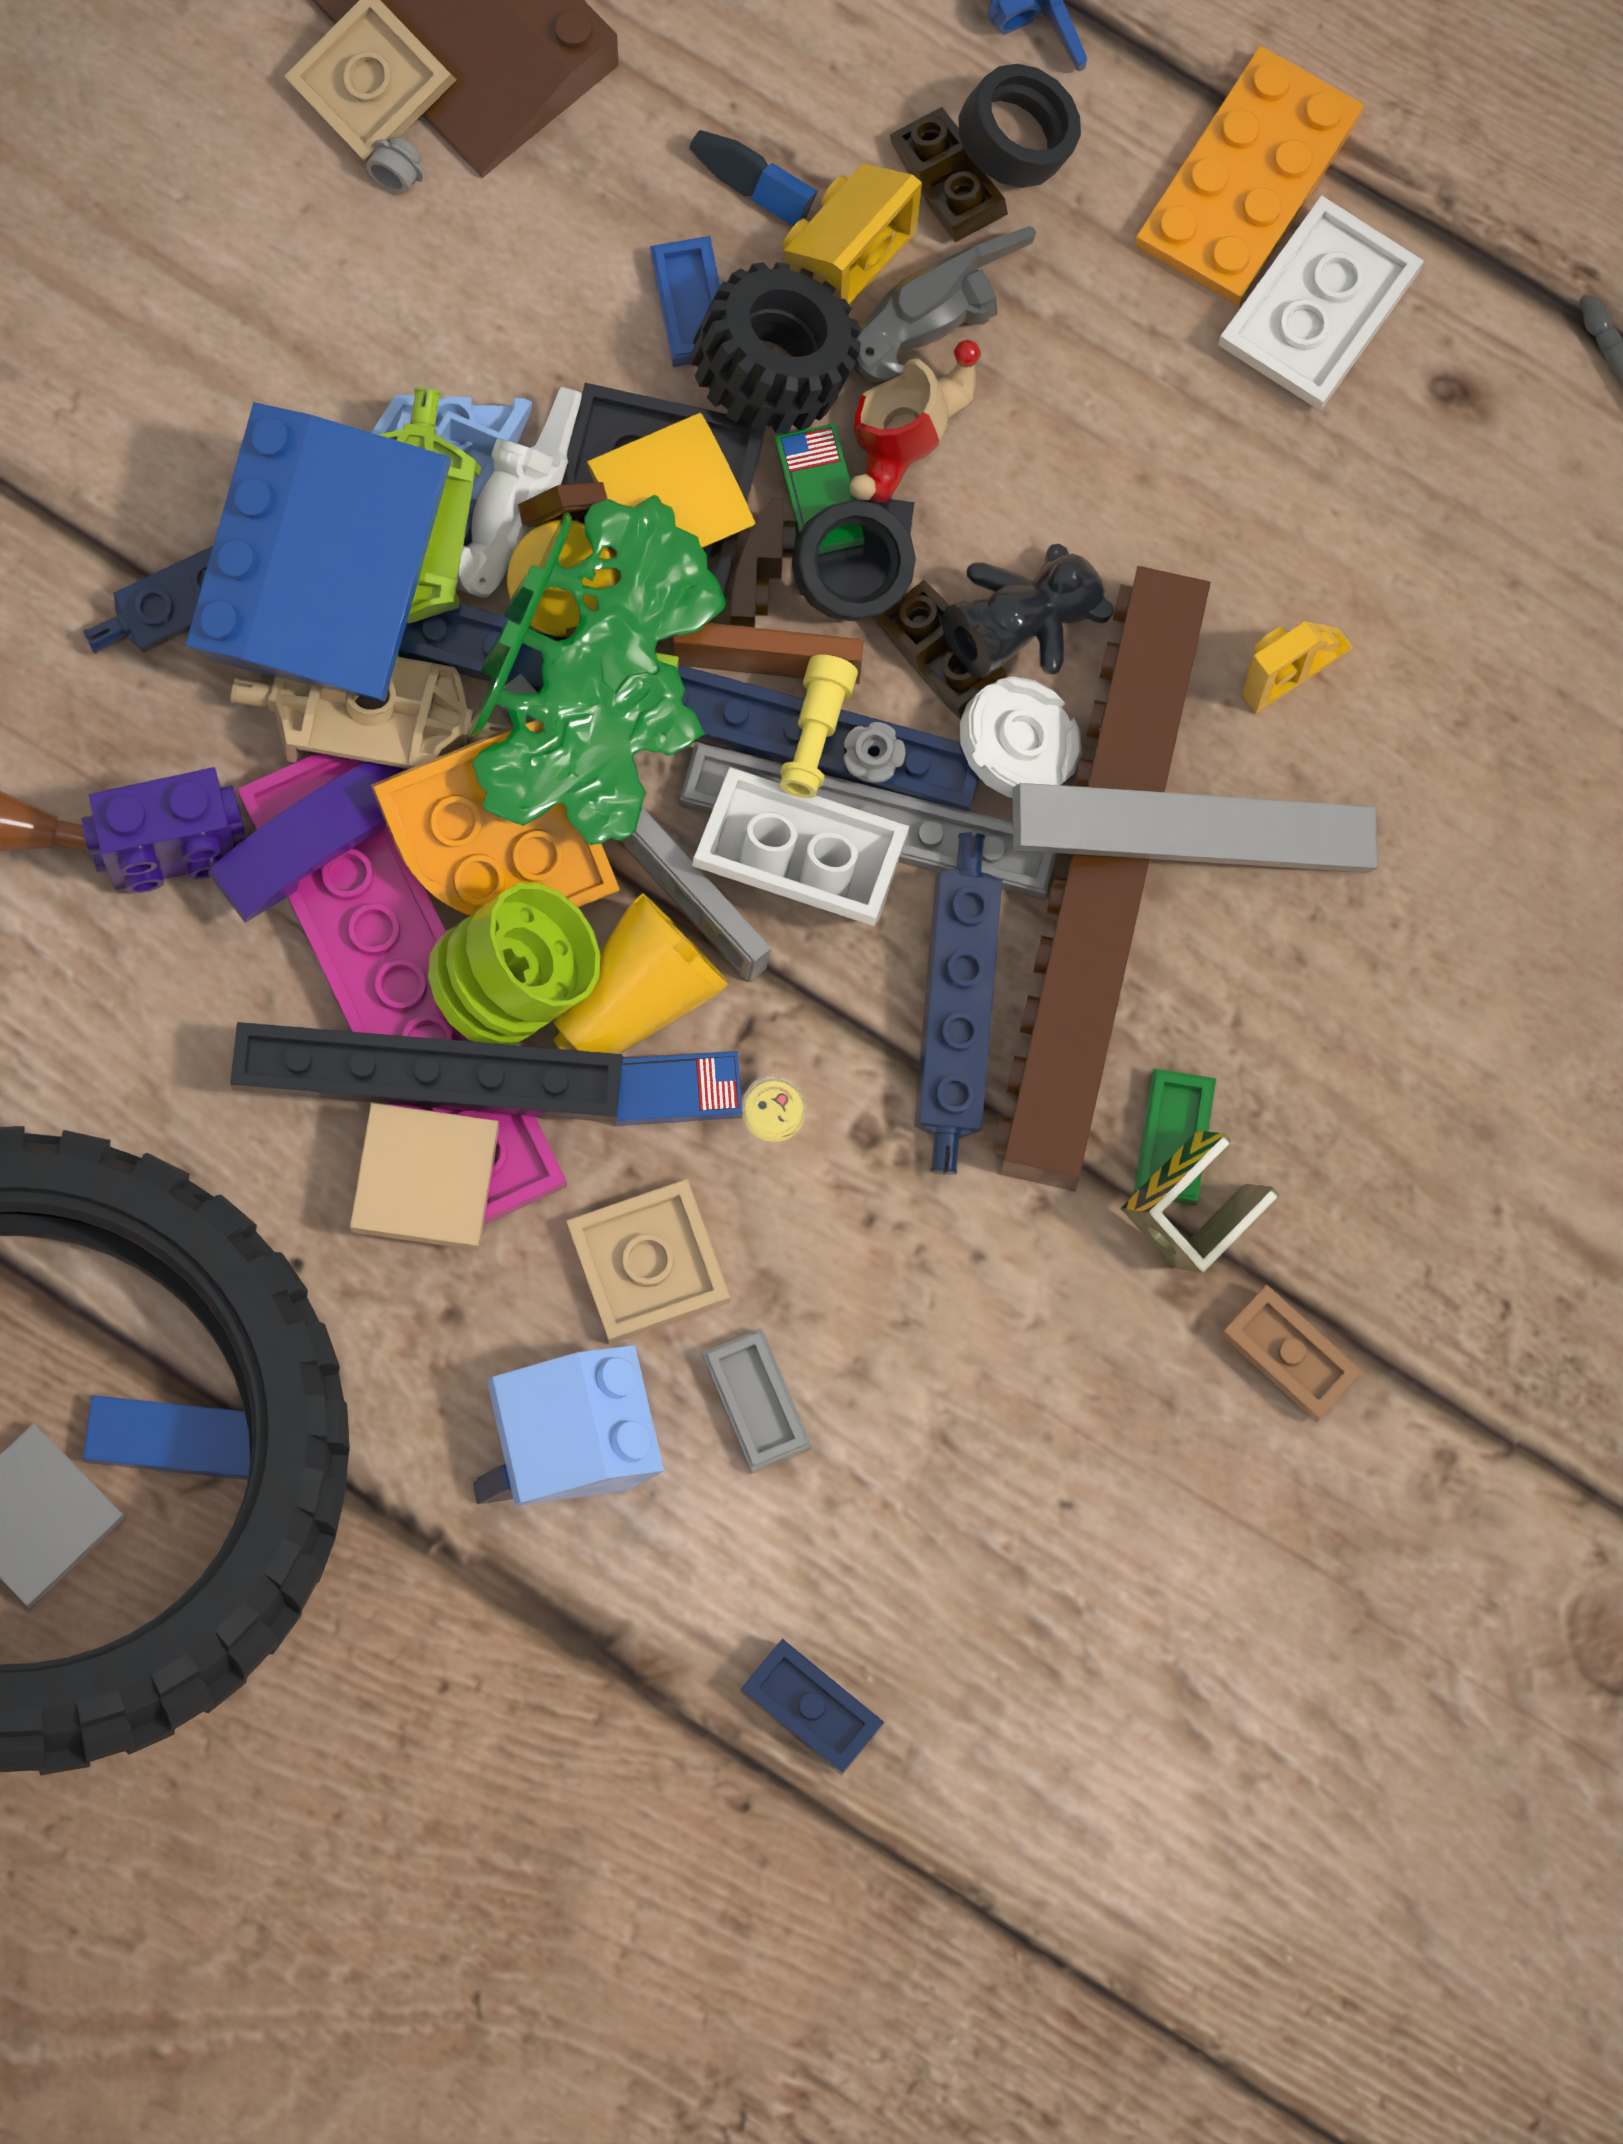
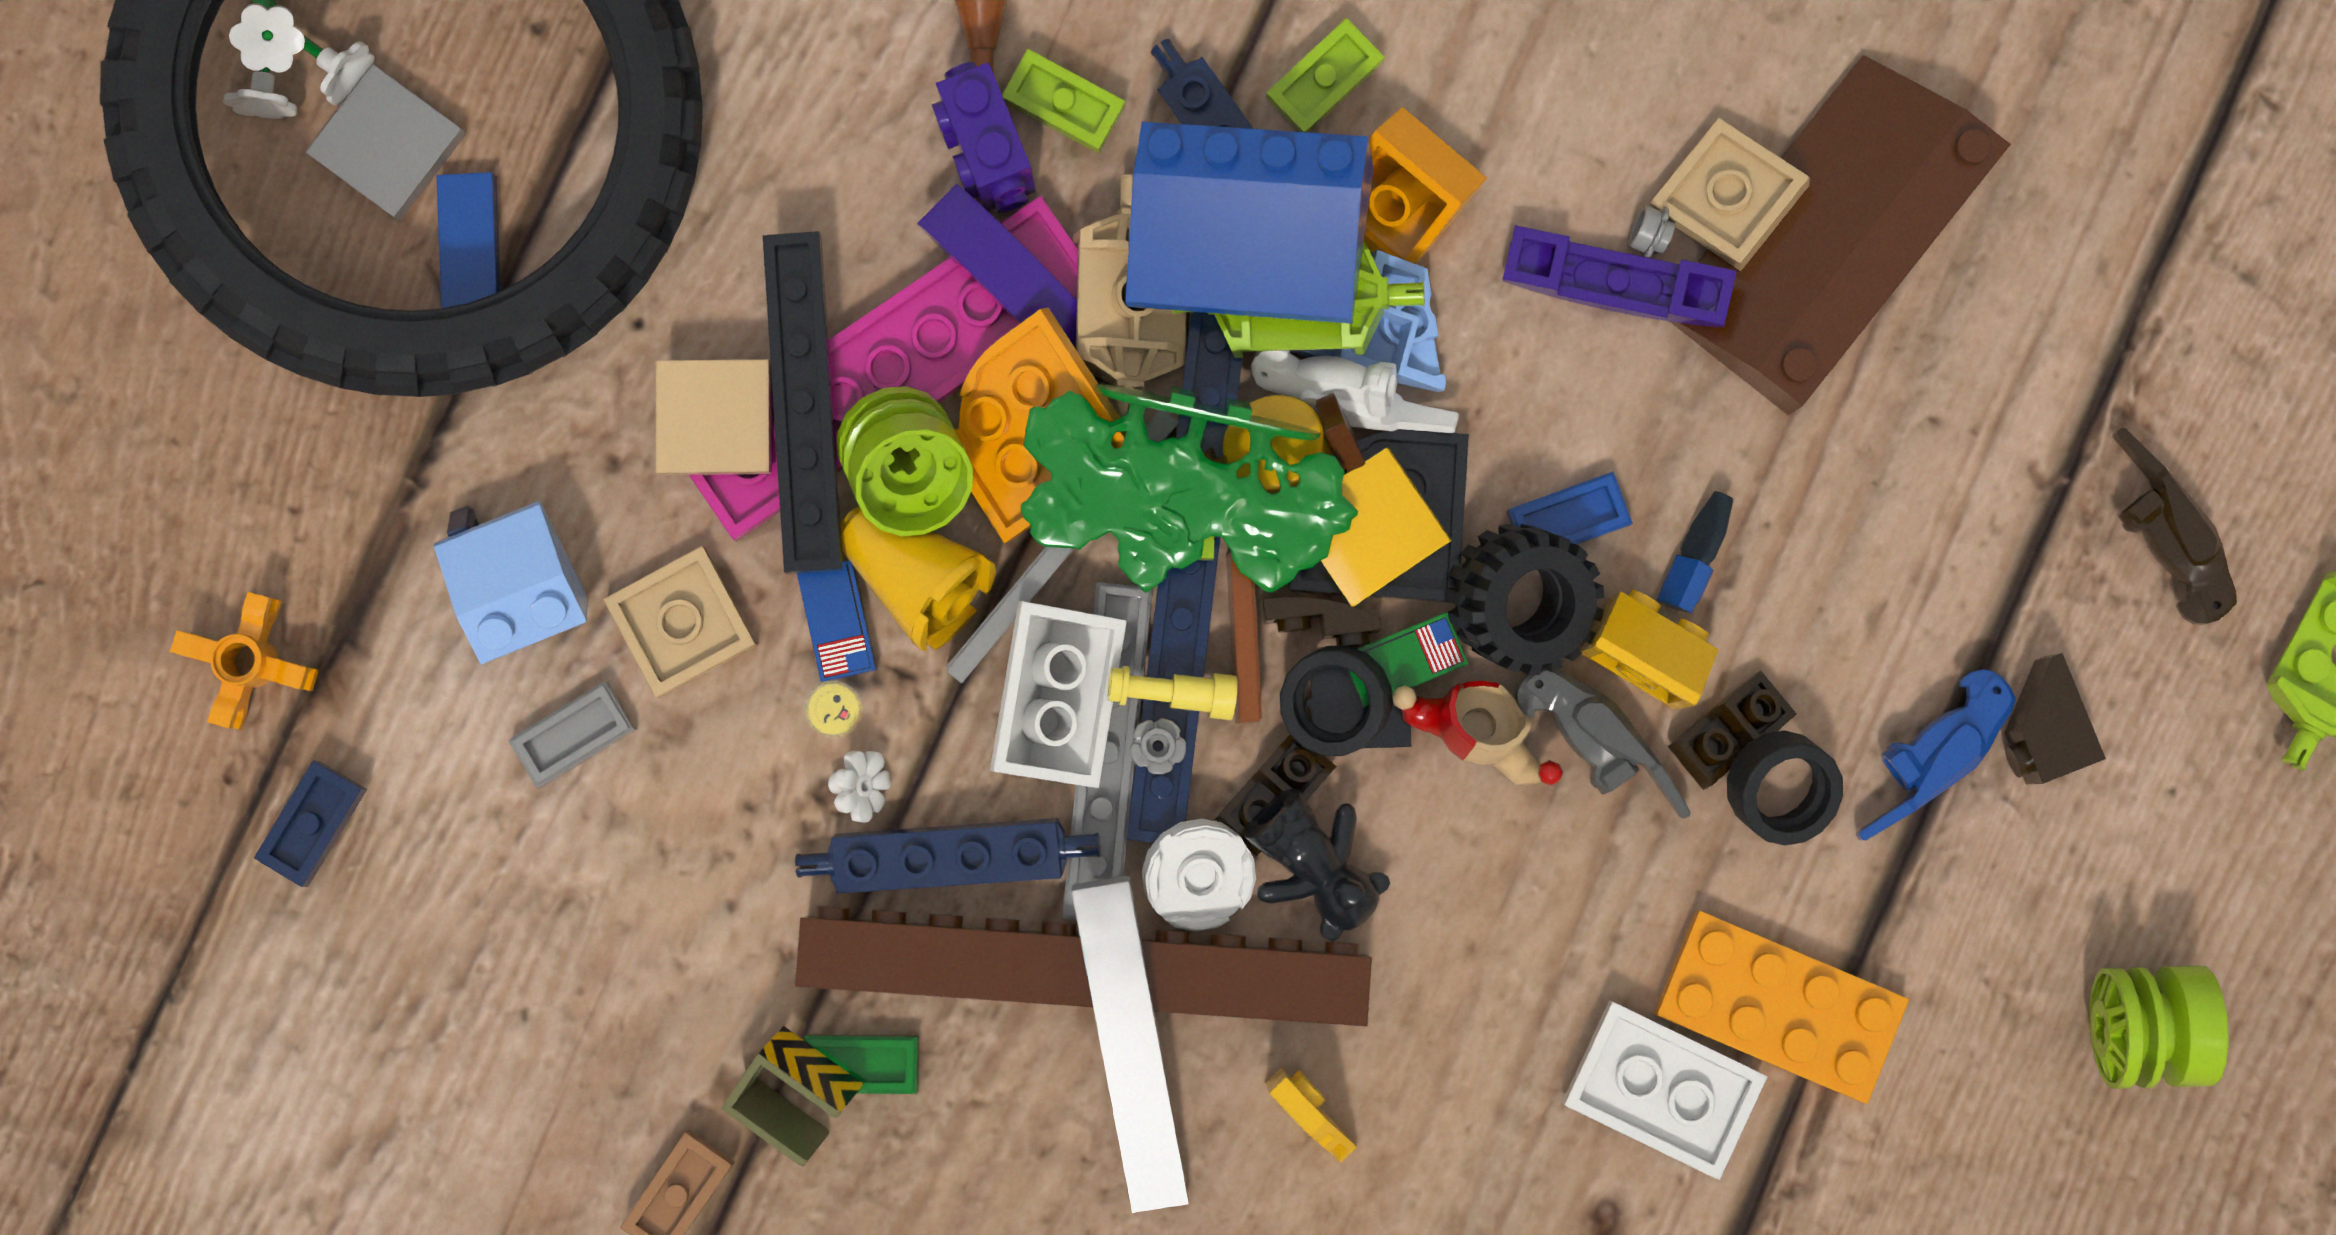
camera: 85 degrees right, 10 degrees up
none -> light orange pin [170,591,319,730]
none -> white plant [828,751,891,823]
none -> lime plate [1002,49,1126,154]
none -> lime plate [1265,18,1385,132]
none -> light orange slope [1364,107,1487,264]
none -> dark purple slope [1503,225,1737,327]

